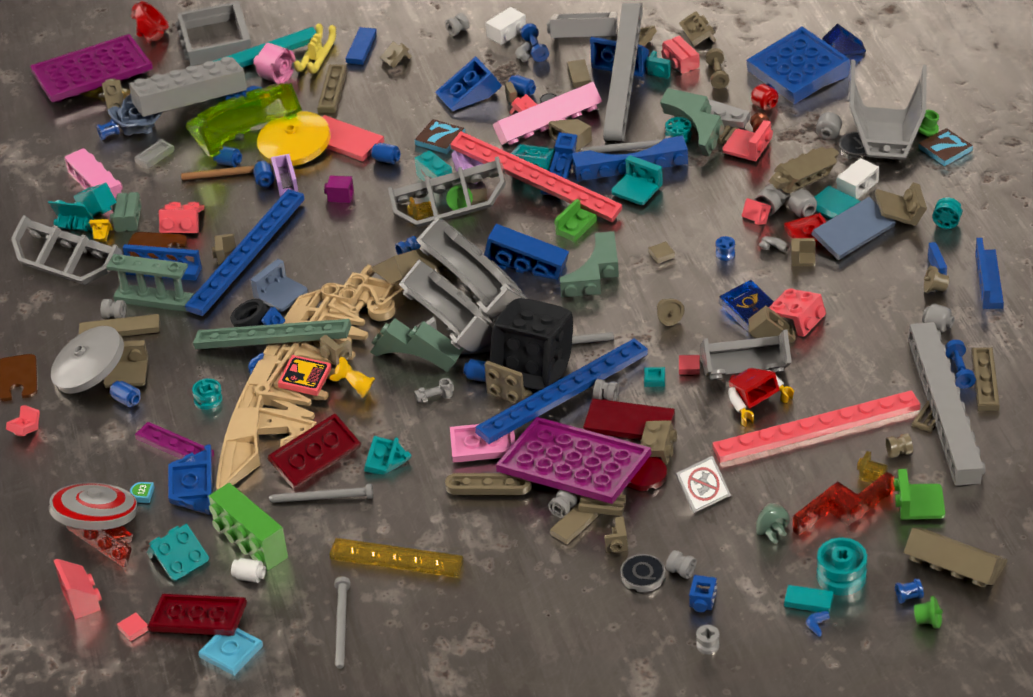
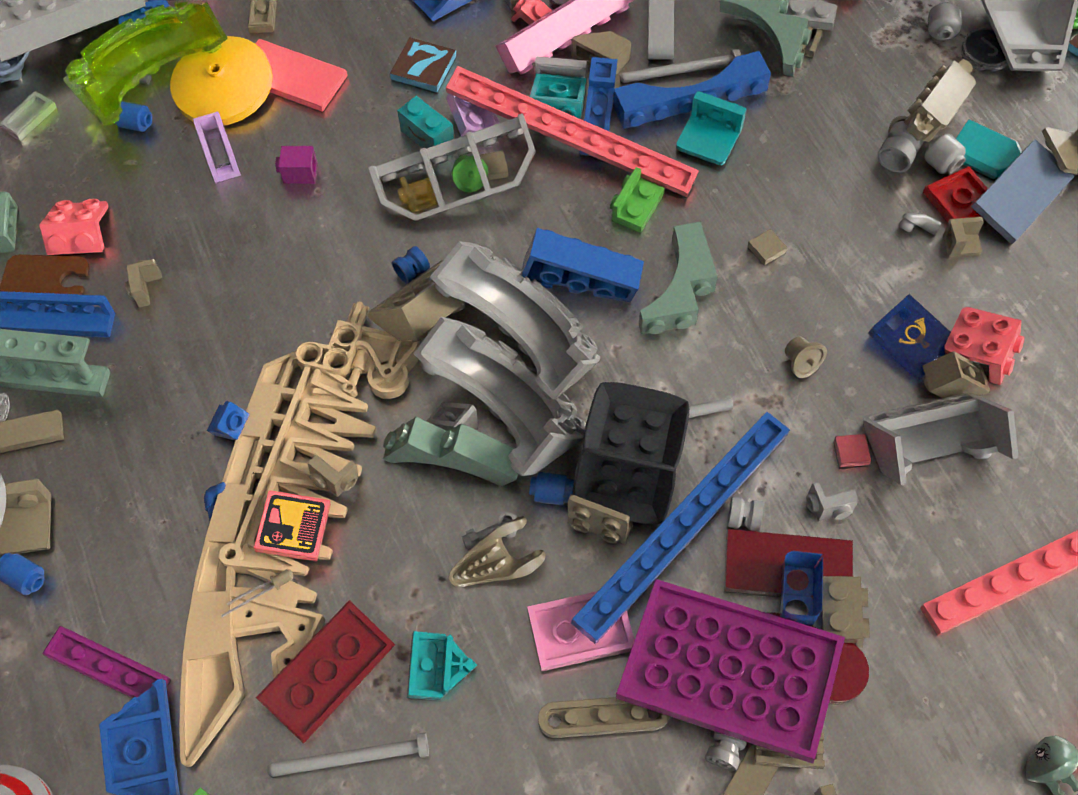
camera: 10 degrees left, 20 degrees up
tile [130,482,155,503] -> none
medium nougat bar [181,165,255,181] -> none
blue plate [185,189,305,316] -> none
teal wheel [192,378,222,410] -> none
sand green plate [193,319,351,349] -> none
black tyre [230,299,268,327] -> none
sand blue bracket [250,259,308,312] -> none
blue brick [253,161,274,187] -> none
yellow animal [329,357,375,398] -> none
blue brick [371,143,401,164] -> none
teal tile [644,367,665,387] -> none
teal wheel [665,117,692,143] -> none
piece [675,456,731,513] -> none
blue wheel [715,236,735,261] -> none
coral bracket [722,120,773,161] -> none
red torso [728,368,794,427] -> none
coral bracket [742,198,771,225] -> none
copper wheel [750,112,769,133] -> none
white brick [836,158,879,199] -> none
none -> piece [221,569,294,617]
none -> dark tan animal [448,516,546,587]
none -> light grey tile [535,56,587,78]
none -> blue piece [780,551,823,626]
none -> light grey bracket [806,482,859,521]

